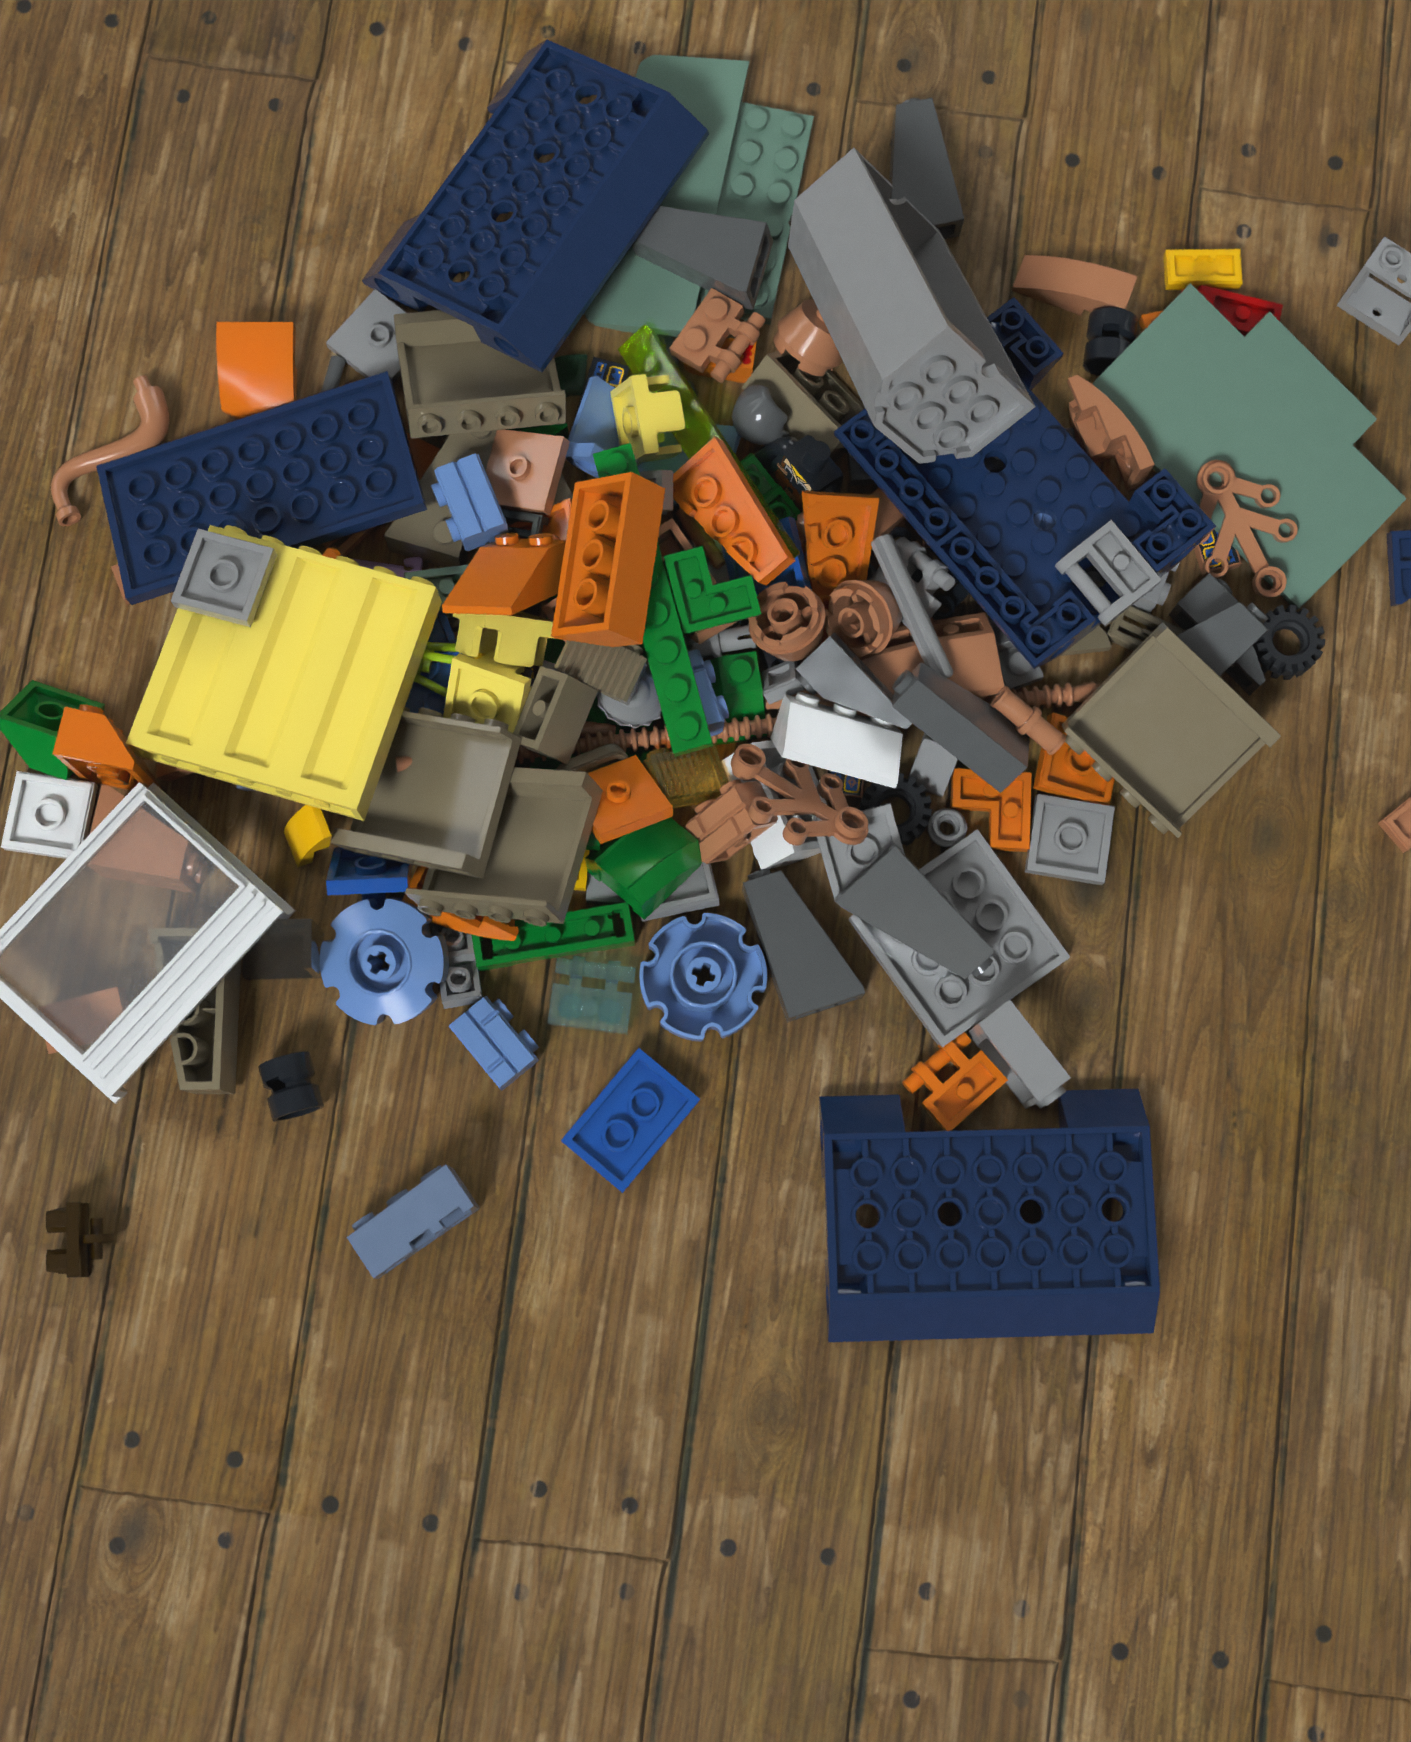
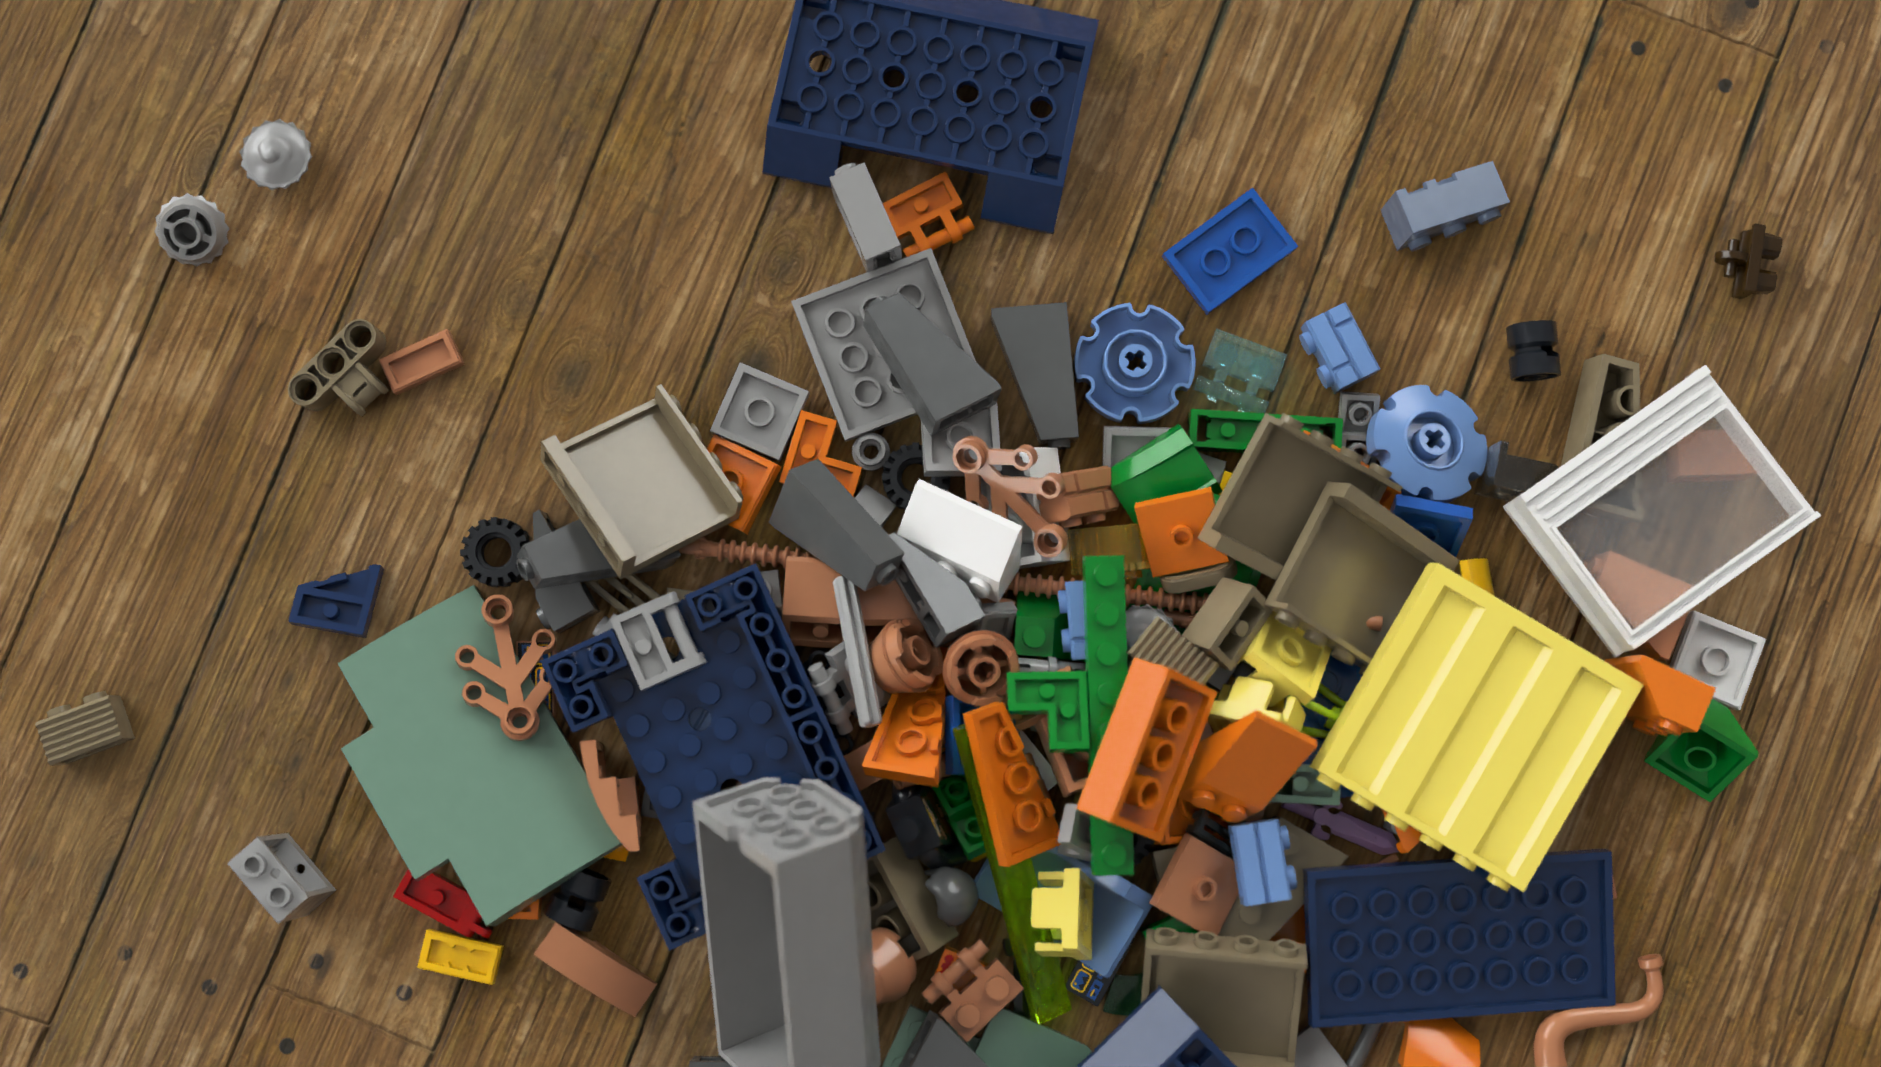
camera: 155 degrees left, 5 degrees up
light grey plate [171,529,277,627] -> none
nougat pin [990,686,1067,755] -> none

